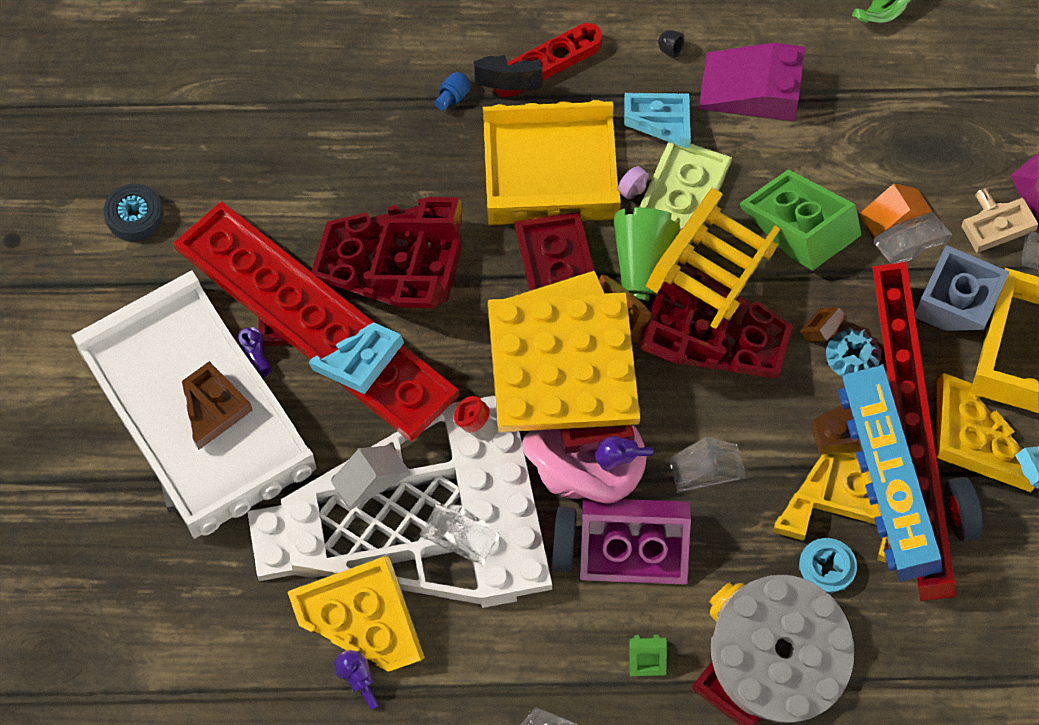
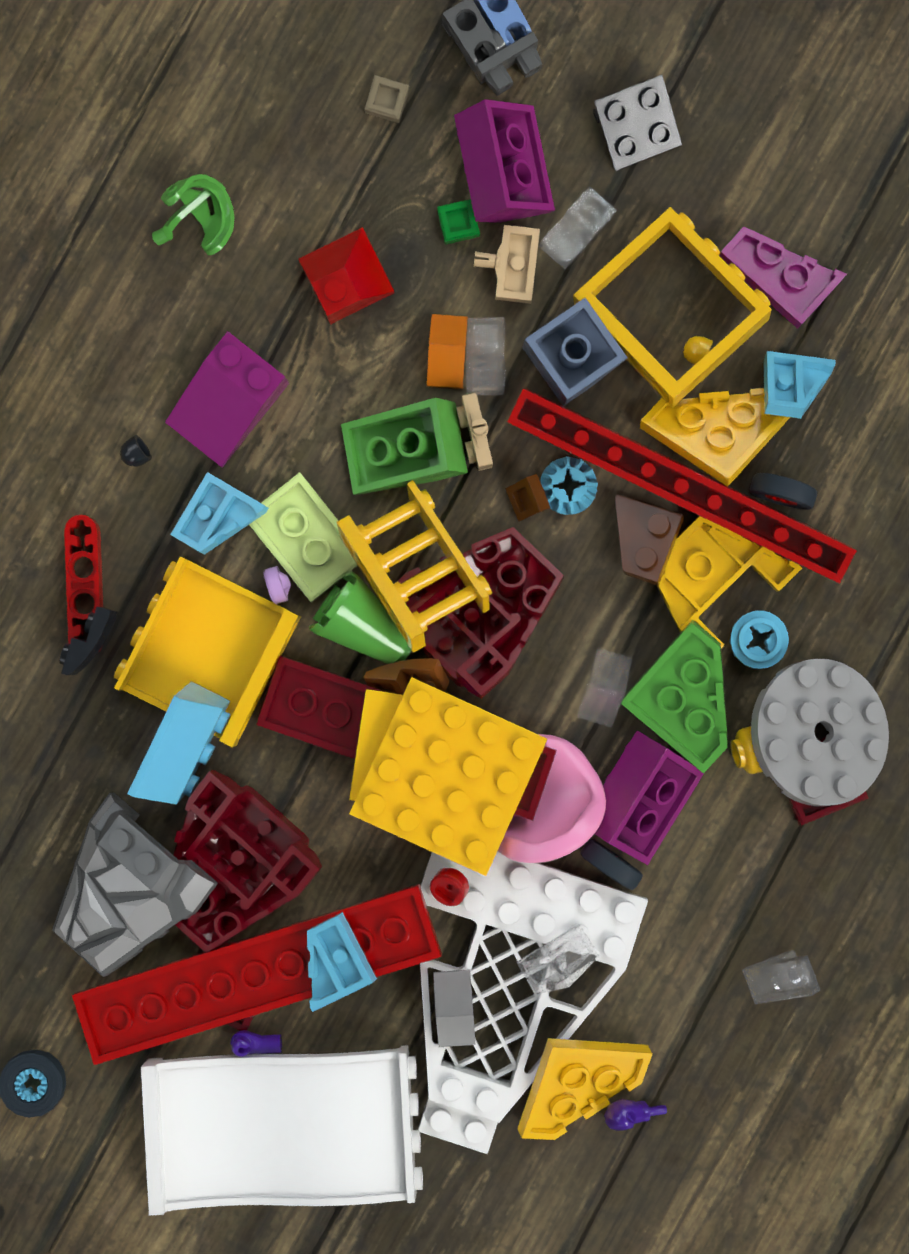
camera: 65 degrees left, 25 degrees up
reddish brown wing [182,361,253,450] -> none
blue cylinder [435,72,471,110] -> none
dark purple piece [595,436,653,472] -> none
bright green tile [629,635,667,676] -> none
dark azure brick [838,365,942,582] -> none
none -> wedge [52,792,218,977]
none -> medium azure slope [127,681,231,804]
none -> red slope [298,227,395,325]
none -> green tile [437,199,480,245]
none -> tan plate [456,393,493,471]
none -> bright green plate [620,620,728,774]

